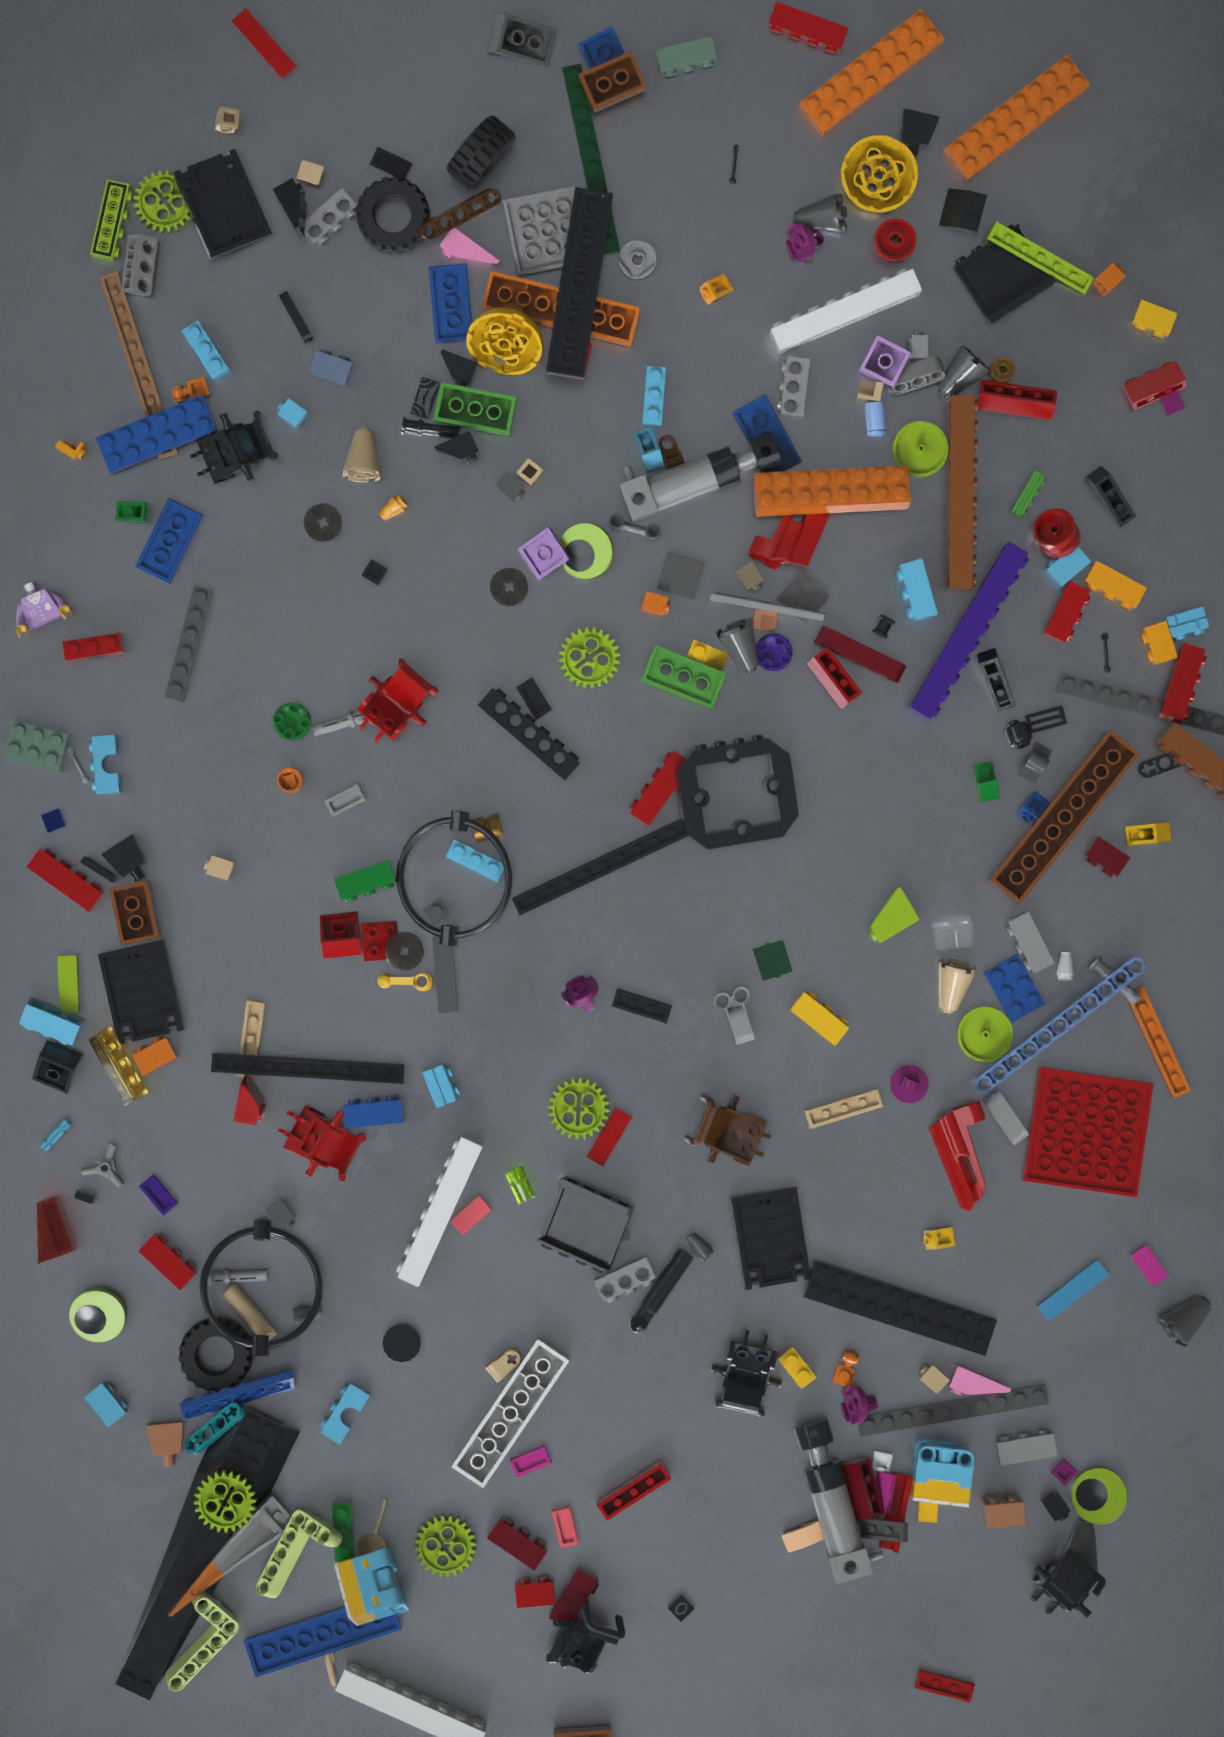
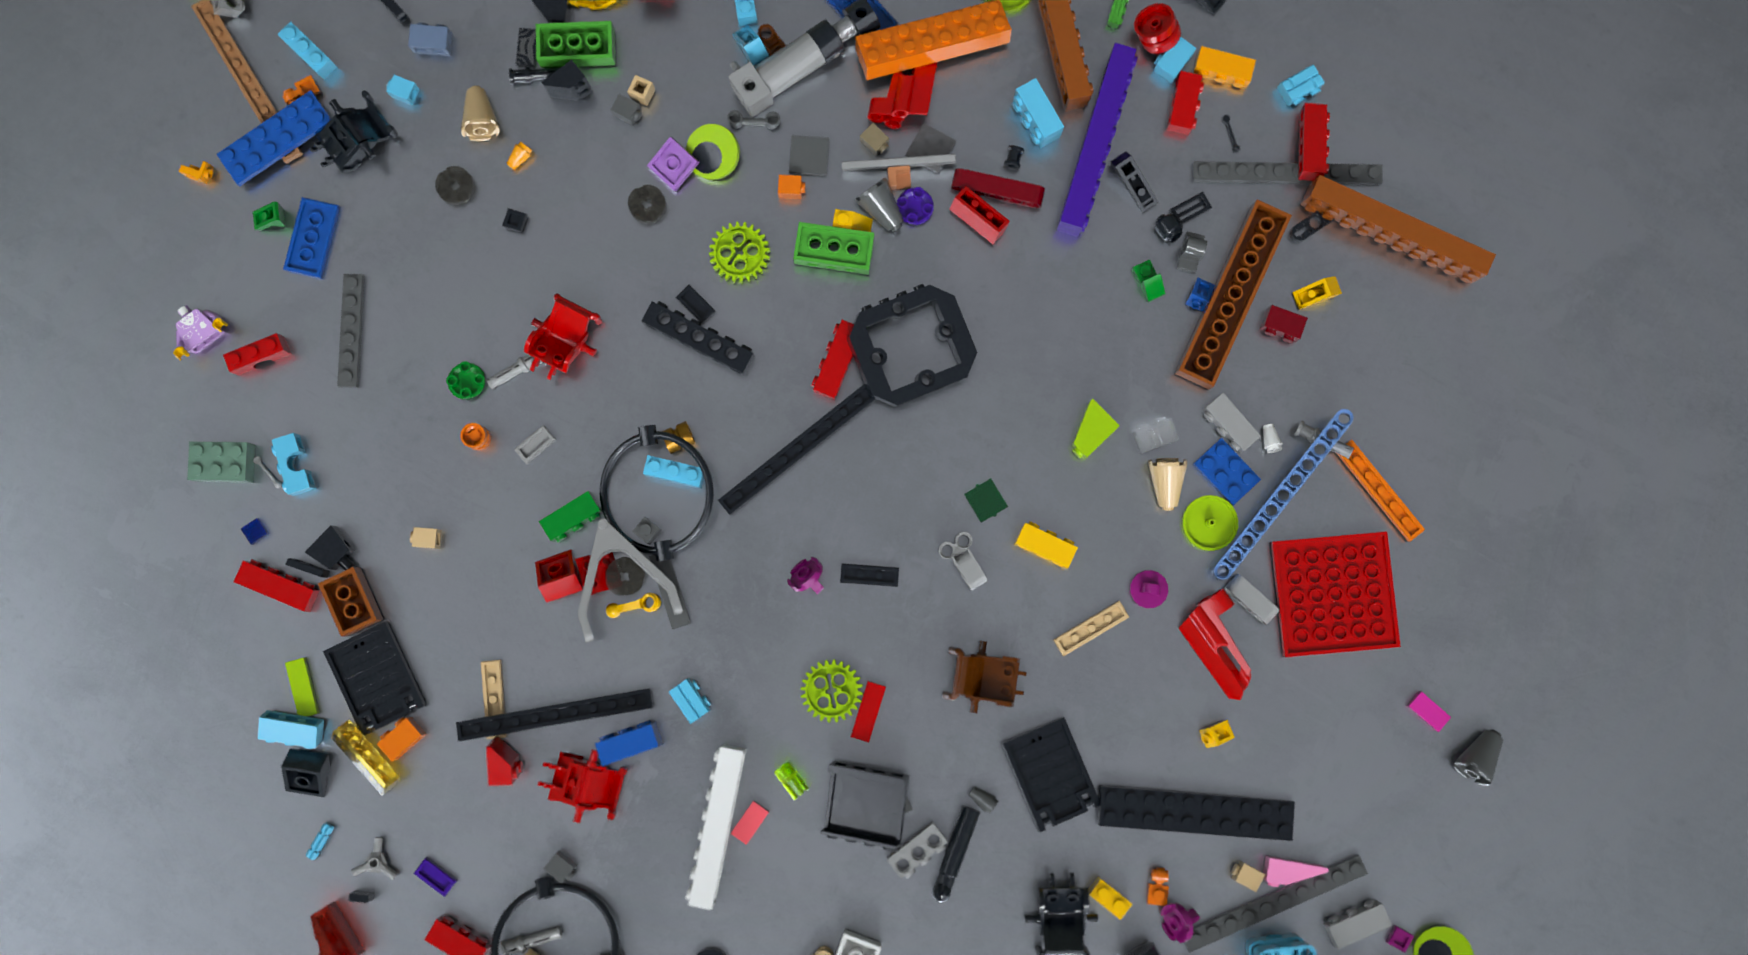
camera: 20 degrees left, 5 degrees down
dark azure tile [1037,1259,1109,1321] -> none
light orange brick [1141,621,1178,665] -> none
none -> light grey piece [578,519,683,643]

